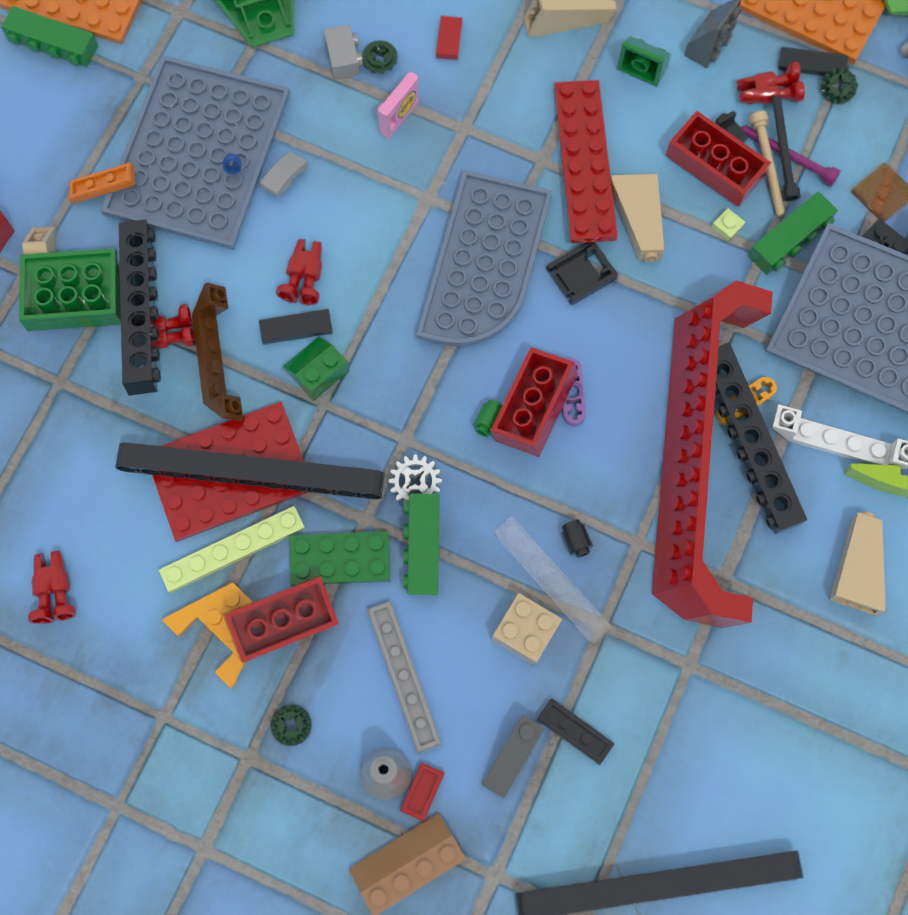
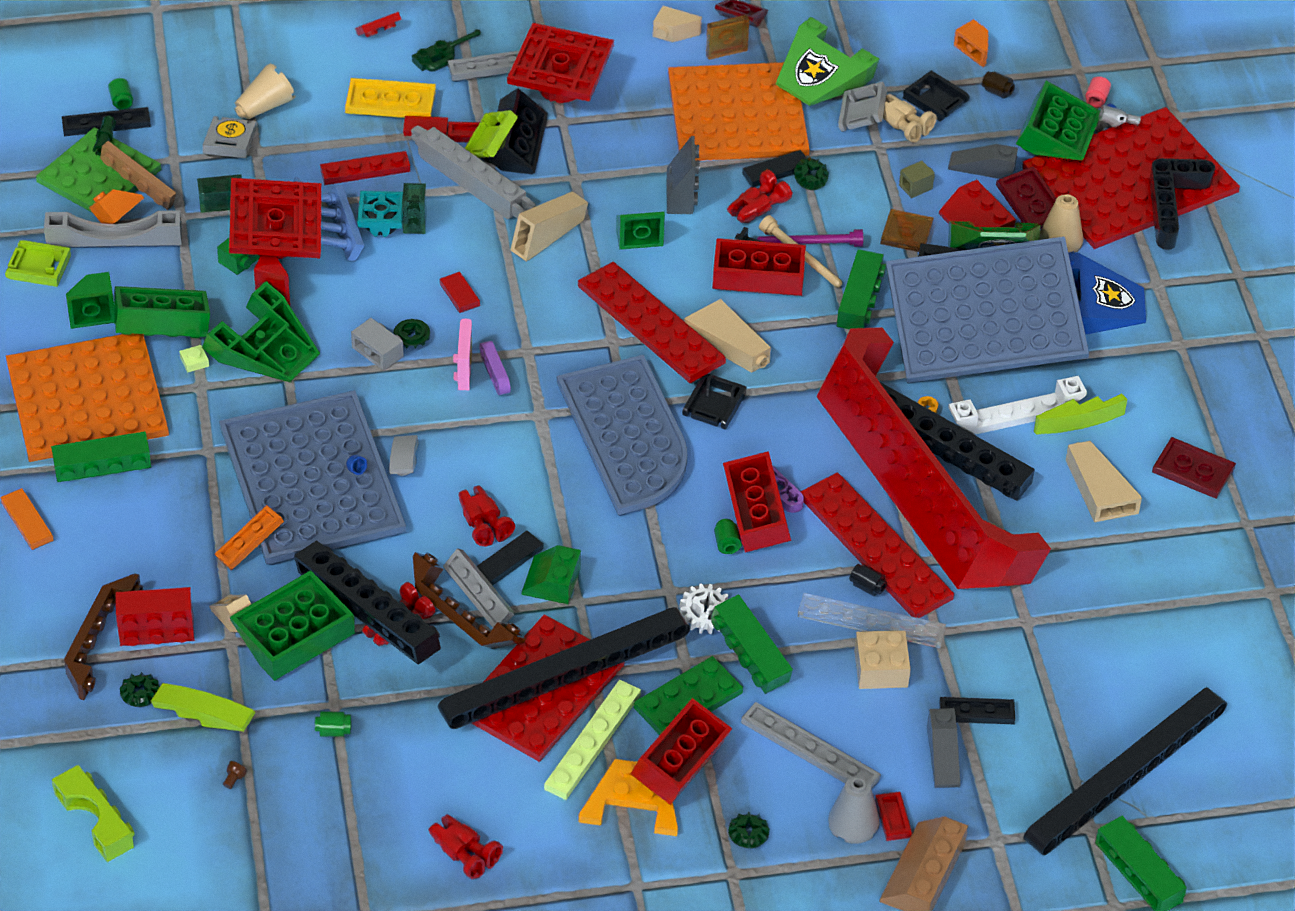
camera: 35 degrees left, 25 degrees down
yellowish green plate [712,208,746,241] -> none
black piece [772,95,801,202] -> none
none -> green brick [315,711,351,737]
none -> light grey plate [443,548,515,628]
none -> medium lavender beam [479,341,511,395]
none -> red plate [800,472,954,620]

